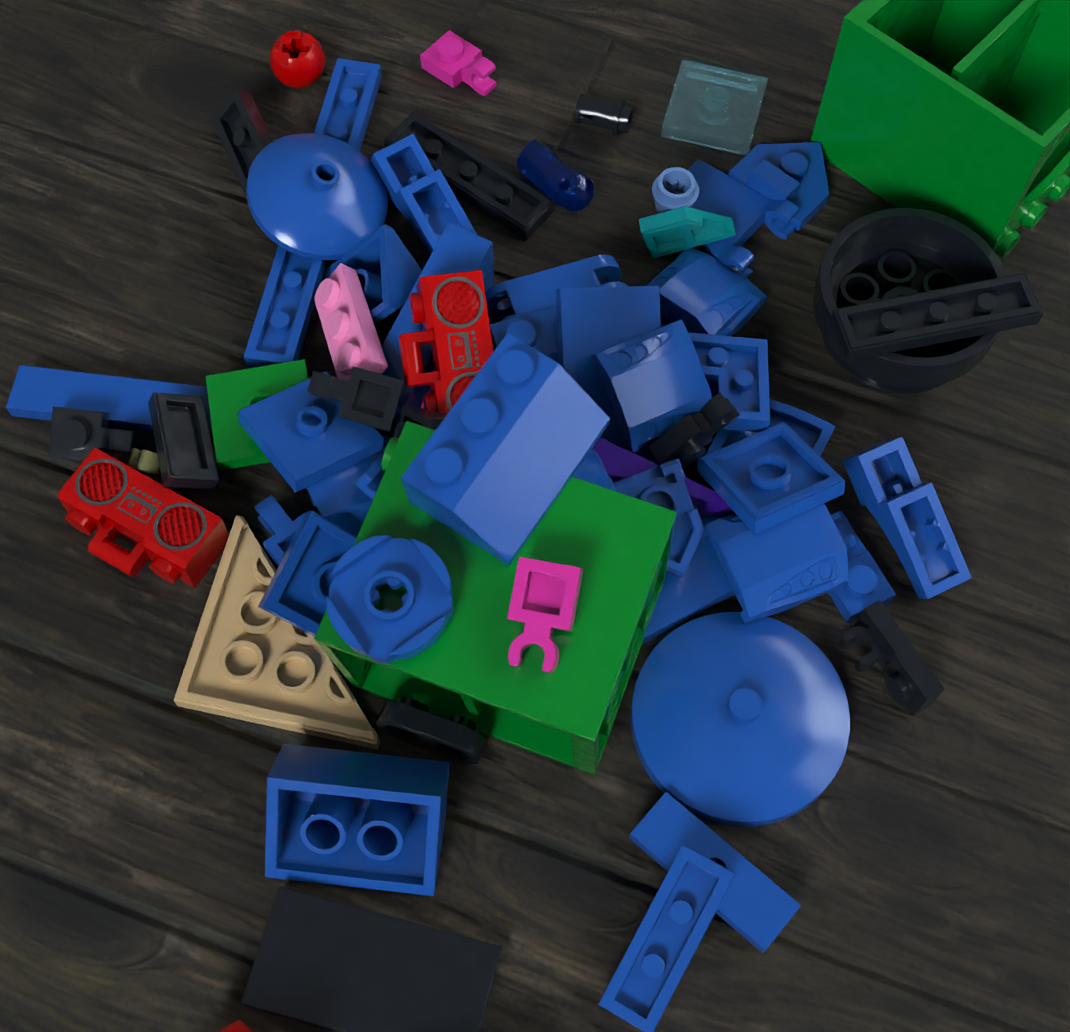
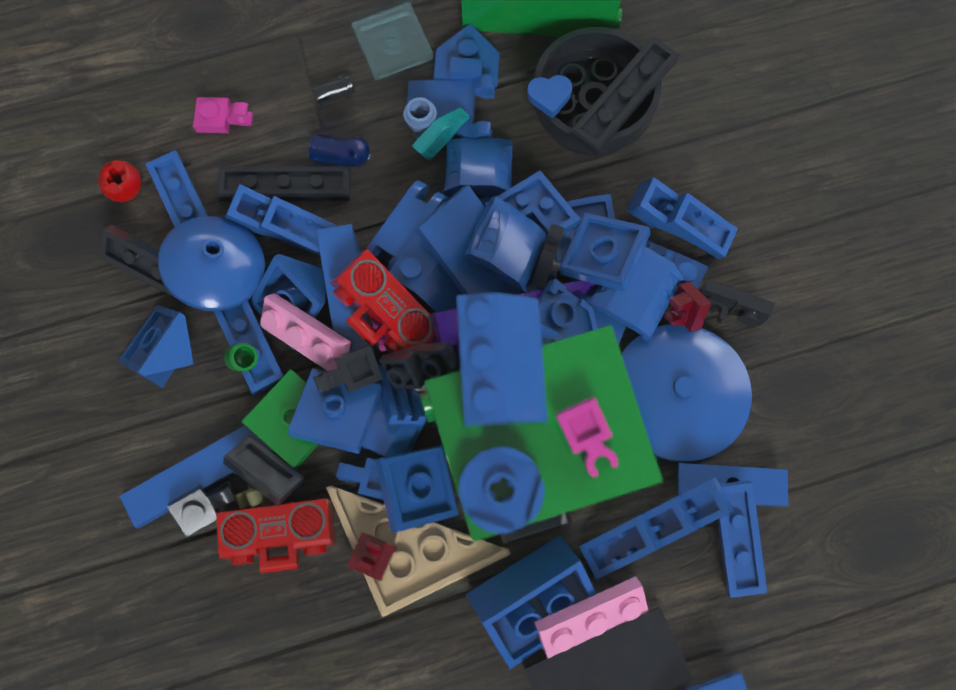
camera: 35 degrees left, 10 degrees up
none -> blue slope [118,305,194,388]
none -> green piece [224,343,258,372]
none -> dark red tile [347,532,397,582]
none -> blue tile [527,75,572,118]
none -> bright pink plate [534,576,649,658]
none -> blue slope [579,477,734,580]
none -> dark red tile [664,282,711,332]

